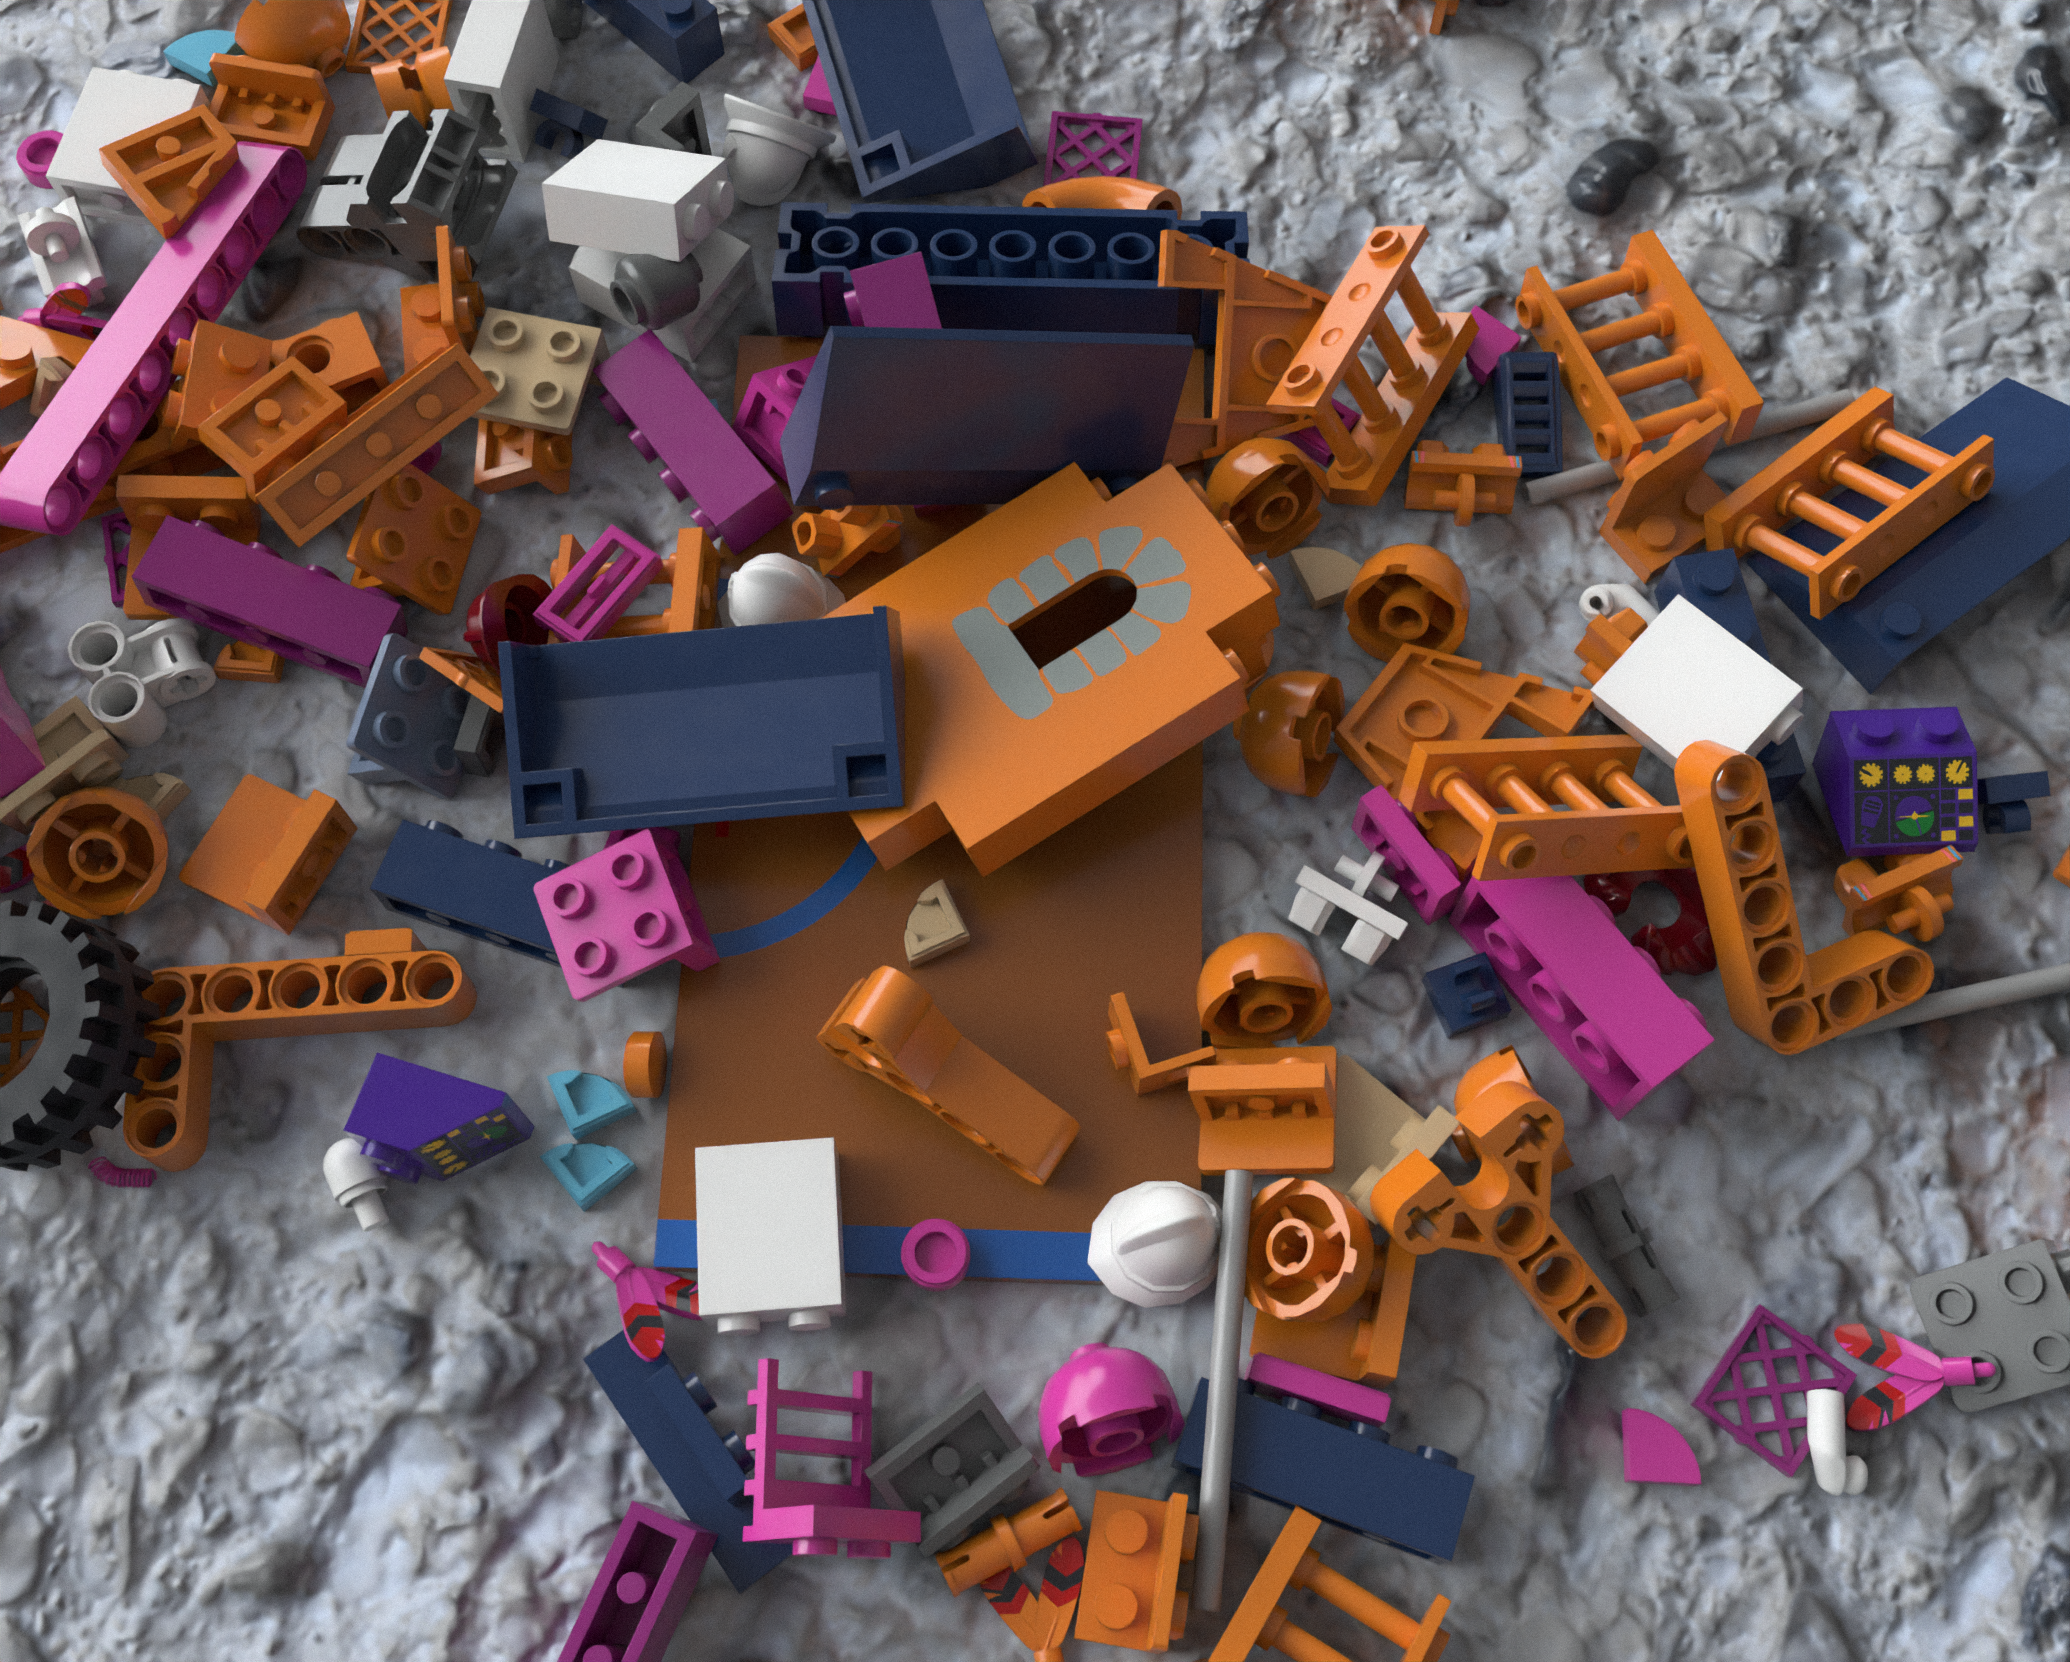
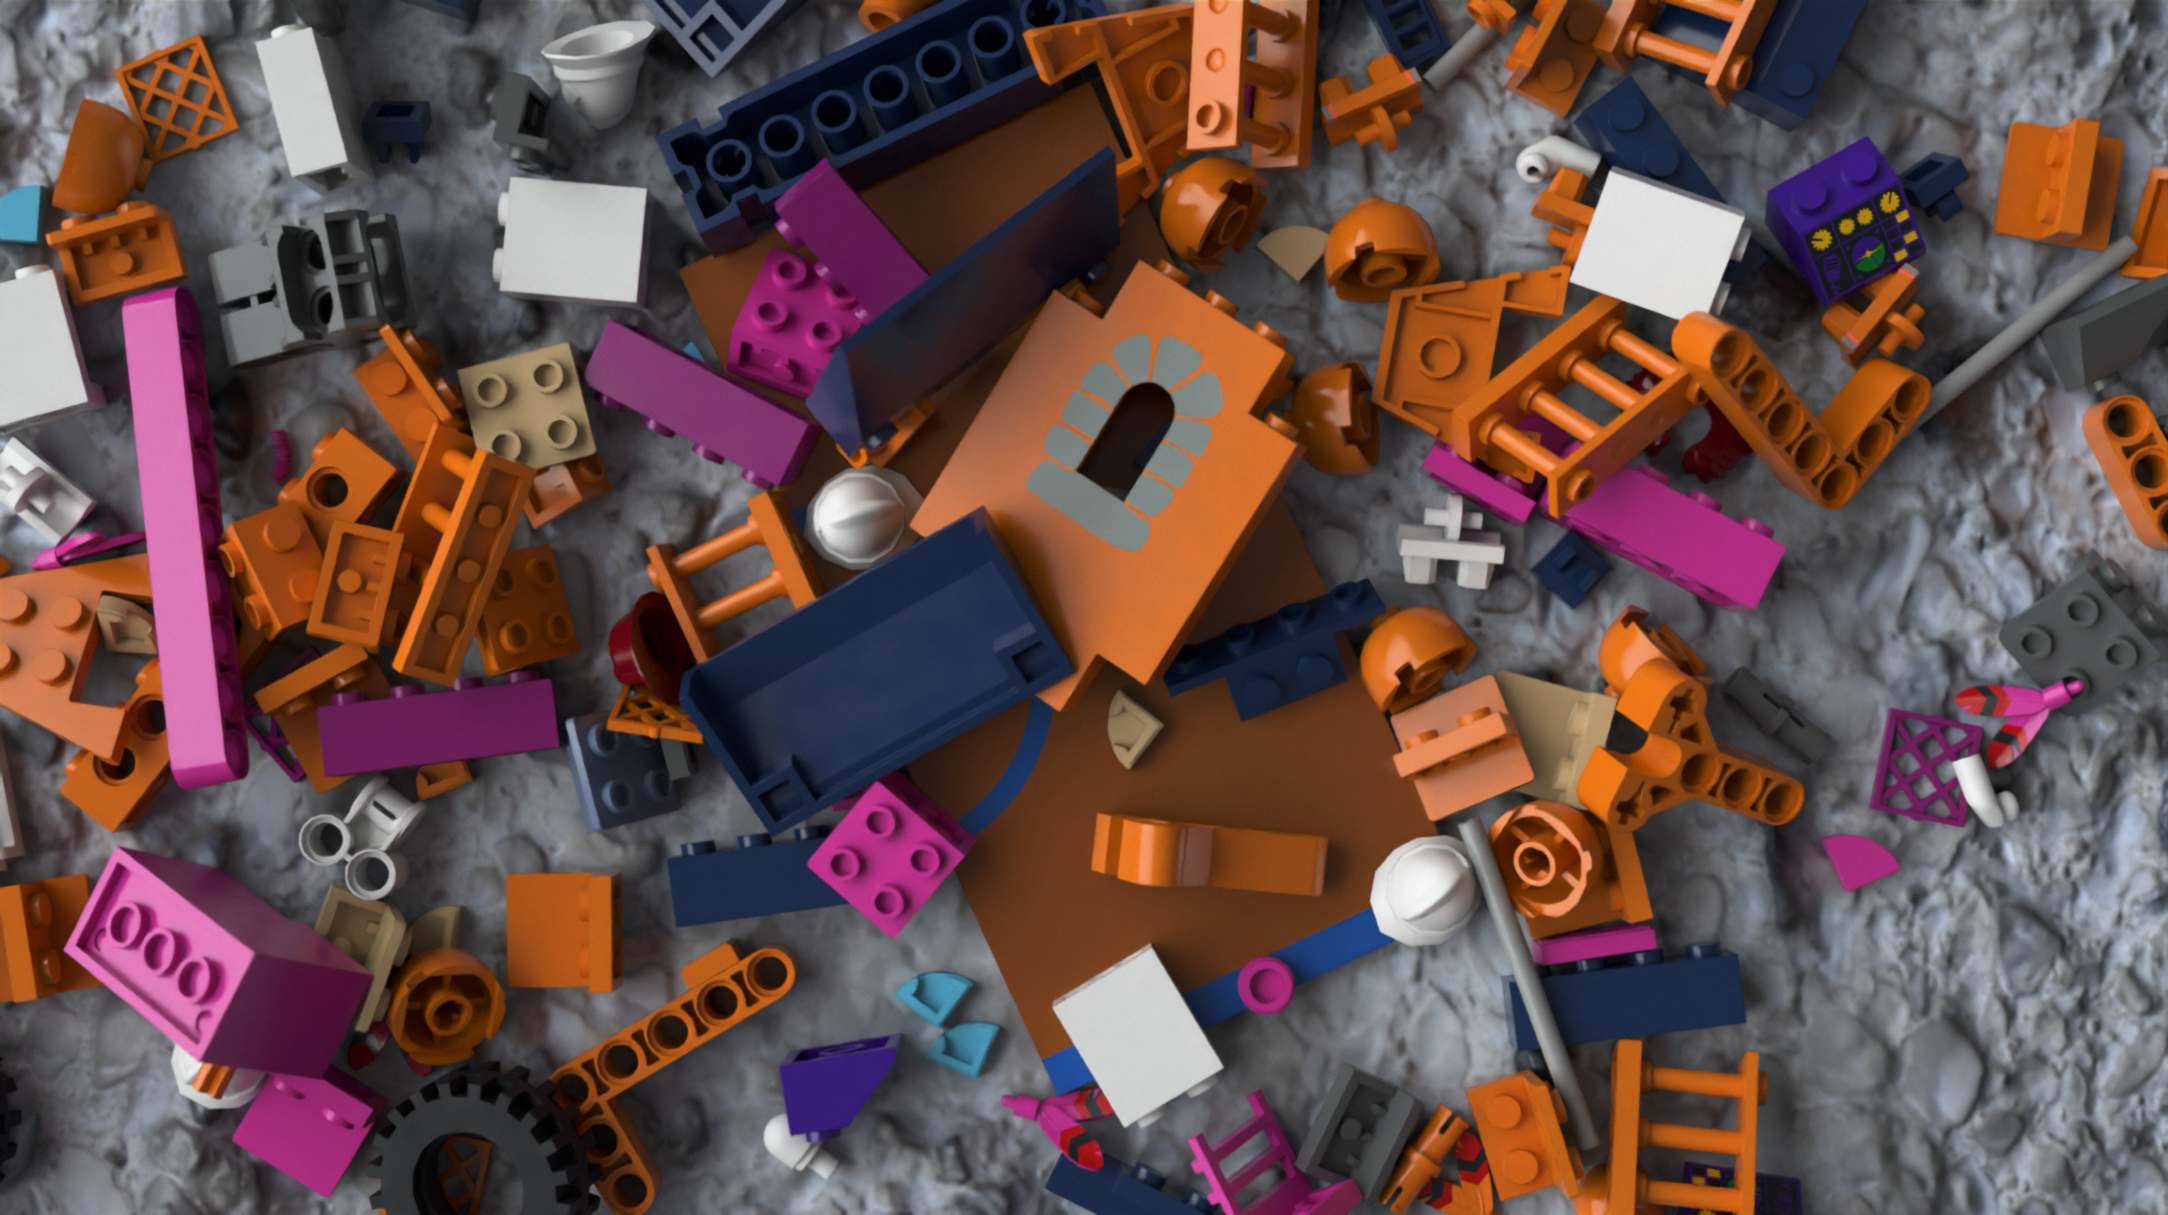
camera: 25 degrees left, 20 degrees up
orange wing [99,104,239,240] -> none
orange wheel [370,45,455,131] -> none
dark pink tile [532,524,663,643] -> none
white brick [542,139,735,262] -> none
dark grey head [610,253,703,331] -> none
orange tile [623,1031,667,1098] -> none
dark pink cylinder [1038,1343,1185,1477] -> none
orange bracket [1105,992,1217,1096] -> none
none -> dark pink leg [269,429,293,486]
none -> dark blue bracket [1163,578,1387,722]

